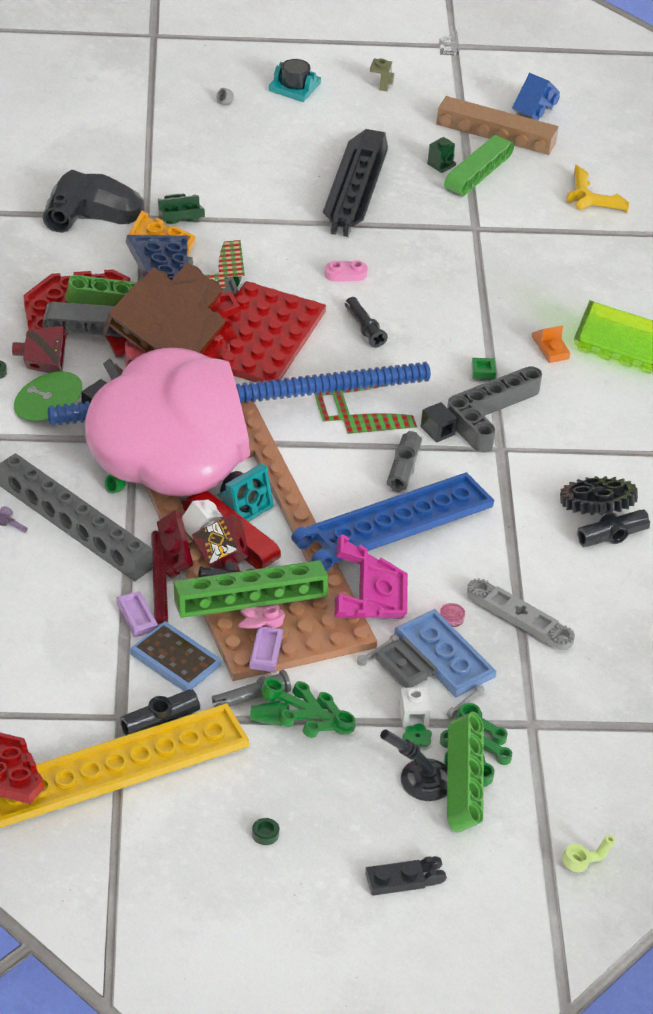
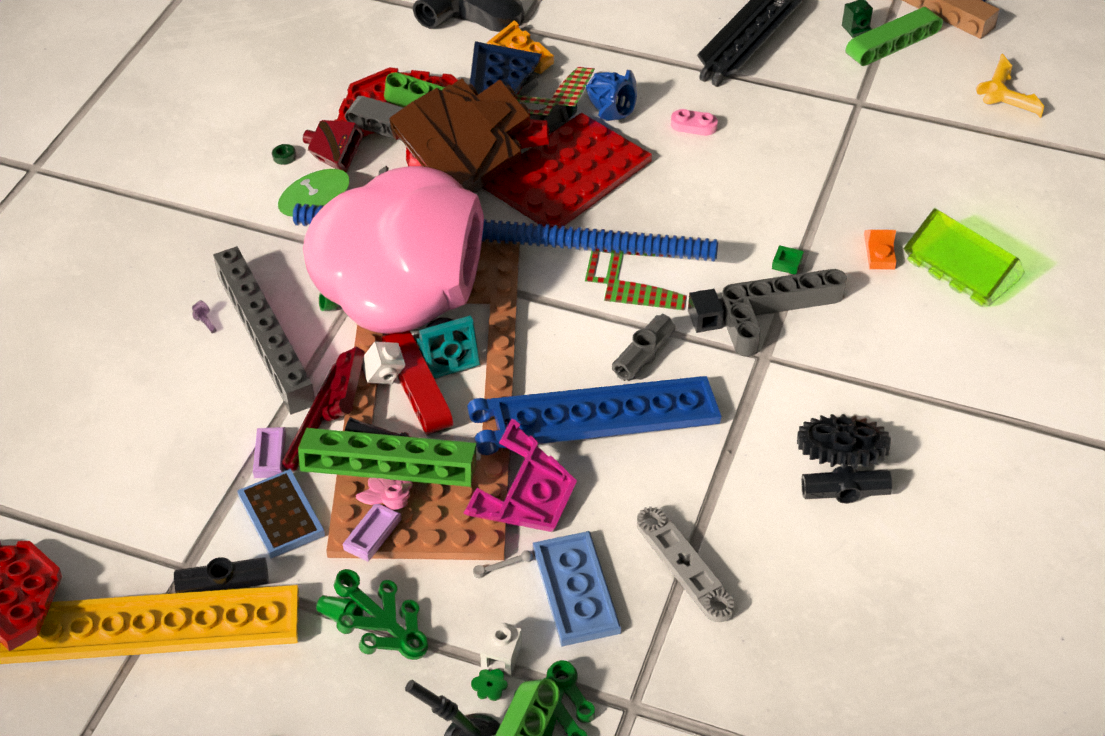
camera: 25 degrees right, 5 degrees up
dark green slope [158,193,205,224] -> none
torso [192,514,248,571] -> none
dark grey pin [211,670,291,707] -> none
black pin [345,297,388,348] -> none
dark grey plate [375,637,437,688] -> none
clear pink tile [440,603,465,627] -> none
light grey hinge [447,686,485,719] -> none
none -> blue piece [586,69,637,121]

